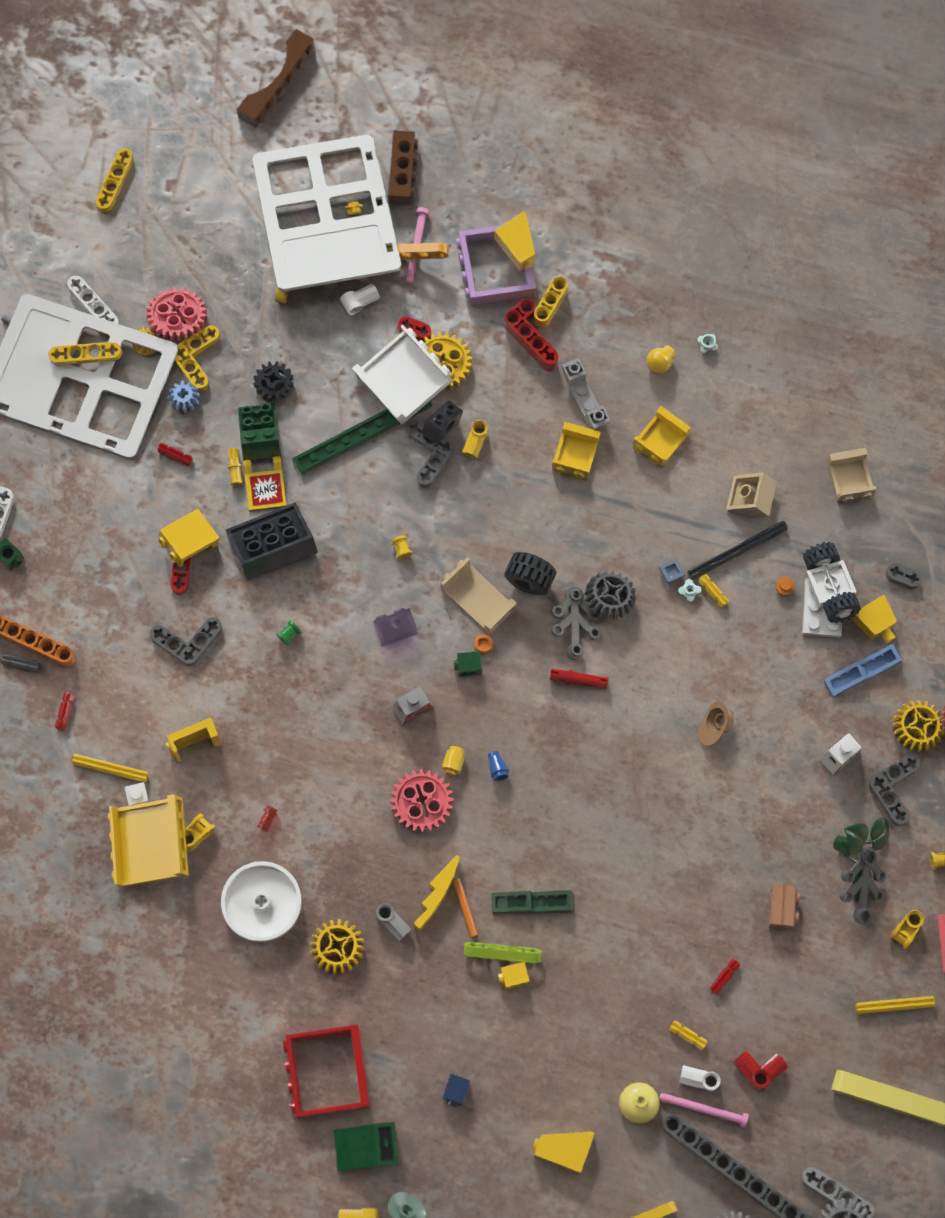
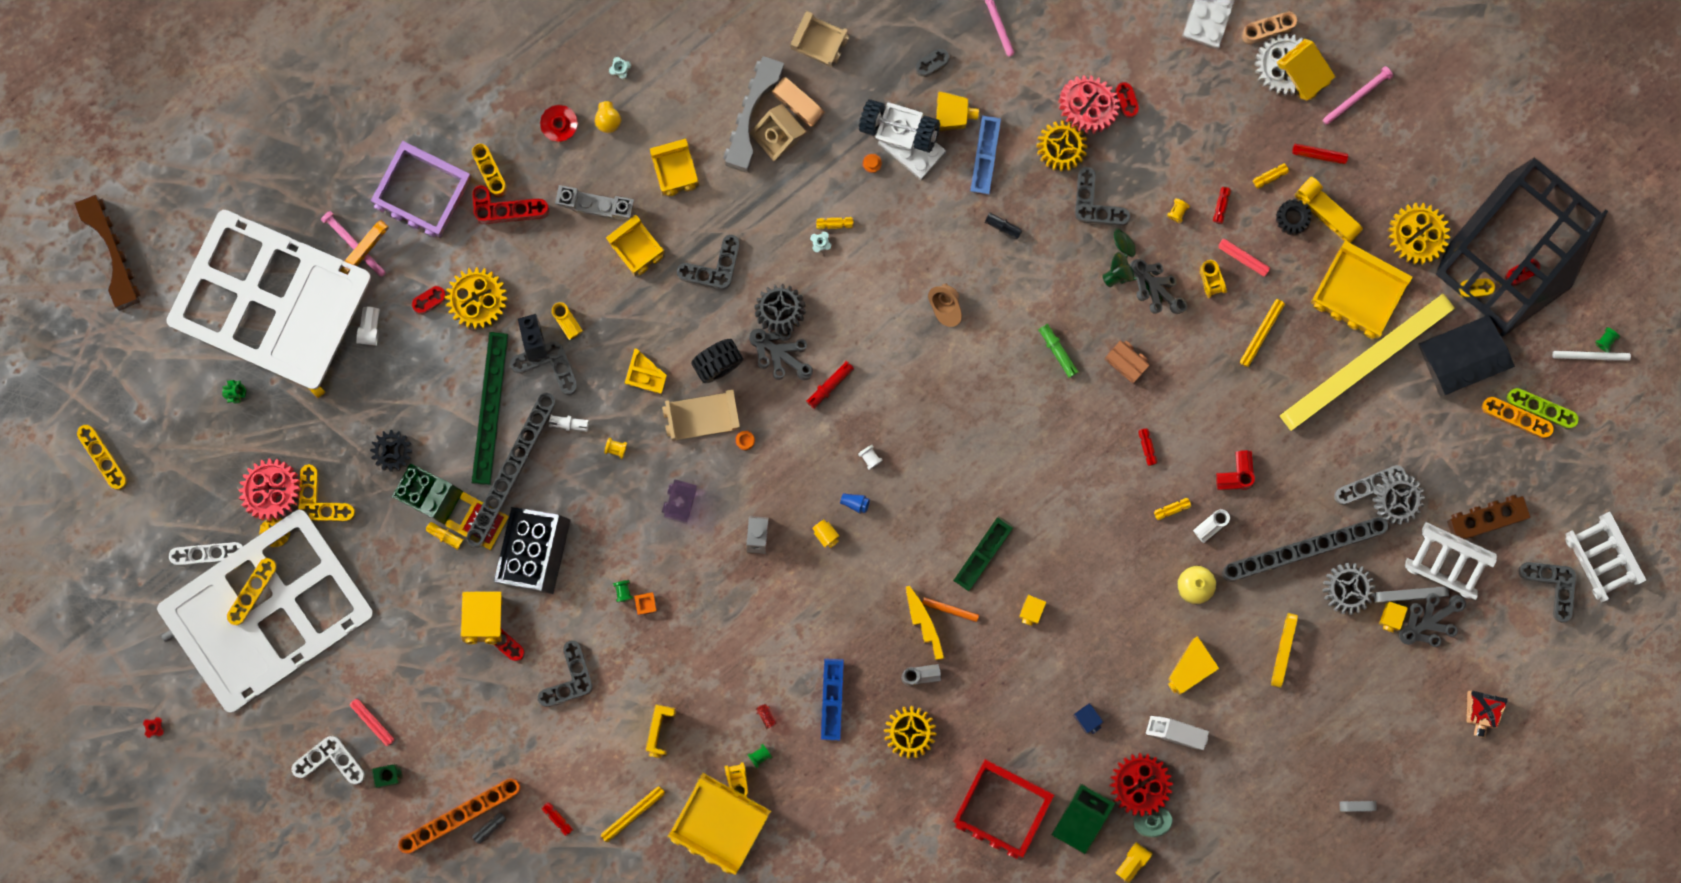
camera: 55 degrees left, 10 degrees up
white plate [125,782,149,806] -> none
red axle [157,443,193,466] -> none
light blue gear [168,381,200,413] -> none
white dish [221,861,302,942] -> none
yellow plate [345,202,363,215] -> none
white panel [352,325,452,425] -> none
reddish brown brick [388,130,418,205] -> none
coral gear [390,769,454,833] -> none
dark green brick [453,651,482,677] -> none
lime beam [463,942,542,963] -> none
yellow slope [494,212,535,271] -> none
sand blue plate [659,558,685,585] -> none
bright pink bar [659,1093,749,1128] -> none
black axle [687,521,788,580] -> none
white torso [820,733,862,775] -> none
none -> green gear [222,380,246,404]
none -> coral axle [350,699,394,746]
none -> dark grey beam [467,393,555,548]
none -> red dish [540,105,578,142]
none -> white pin [549,415,589,432]
none -> yellow wing [625,348,667,395]
none -> orange plate [634,592,657,615]
none -> dark grey beam [677,234,739,289]
none -> light grey arch [723,56,784,172]
none -> green bush [747,744,773,768]
none -> light nougat beam [771,77,825,127]
none -> blue slope [821,658,844,740]
none -> white bush [858,445,883,470]
none -> black axle [984,212,1022,239]
none -> bright green pin [1038,324,1079,378]
none -> red gear [1109,753,1173,817]
none -> white slope [1146,716,1209,750]

